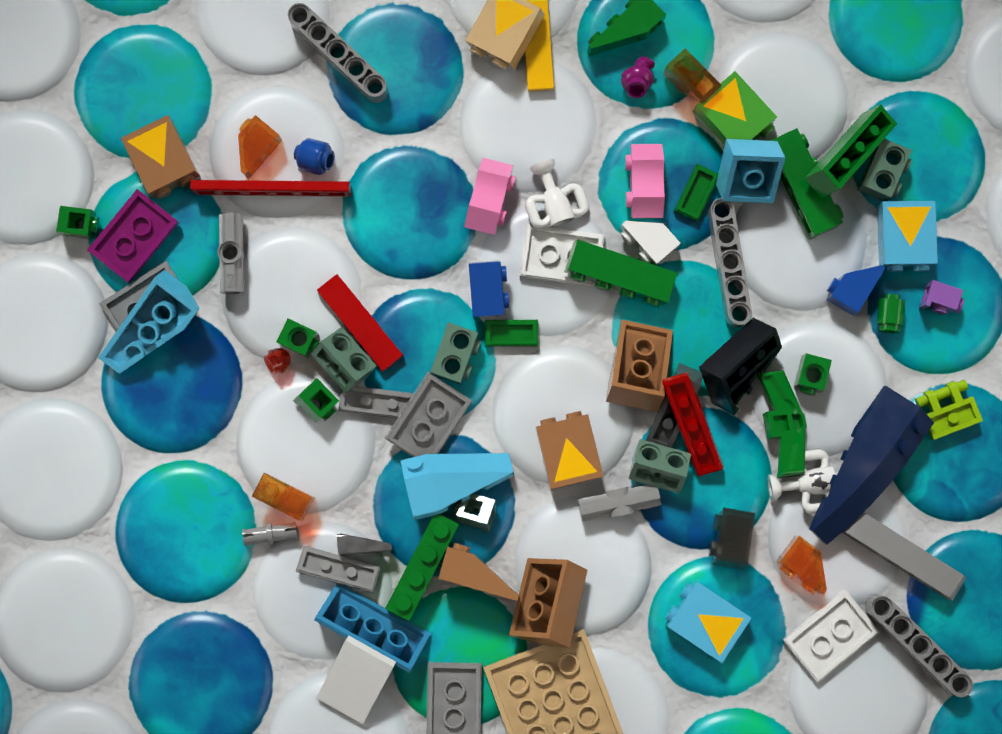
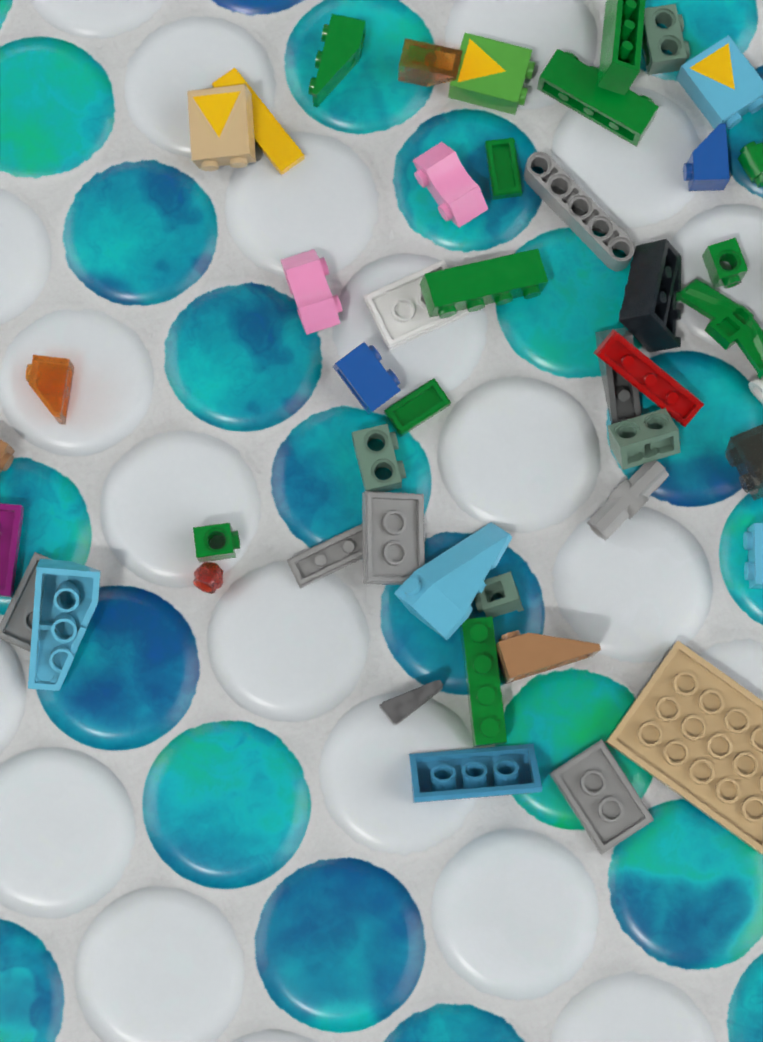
camera: 35 degrees left, 5 degrees down
red tile [190,180,351,197] -> none
light grey piece [218,212,245,294] -> none
light grey pin [242,522,298,546] -> none
clear orange slope [252,473,315,521] -> none
light grey beam [288,3,388,103] -> none
green brick [293,378,339,422] -> none
blue head [294,138,335,175] -> none
light grey tile [296,546,381,594] -> none
sand green brick [311,327,376,393] -> none
white tile [316,635,396,724] -> none
red tile [317,274,404,372] -> none
medium nougat slope [509,558,587,648] -> none
white piece [525,159,589,228] -> none
medium nougat brick [536,411,603,490] -> none
medium nougat slope [606,319,673,413] -> none
white slope [620,221,681,266] -> none
magenta animal [621,56,655,98] -> none
medium azure brick [716,139,785,203] -> none

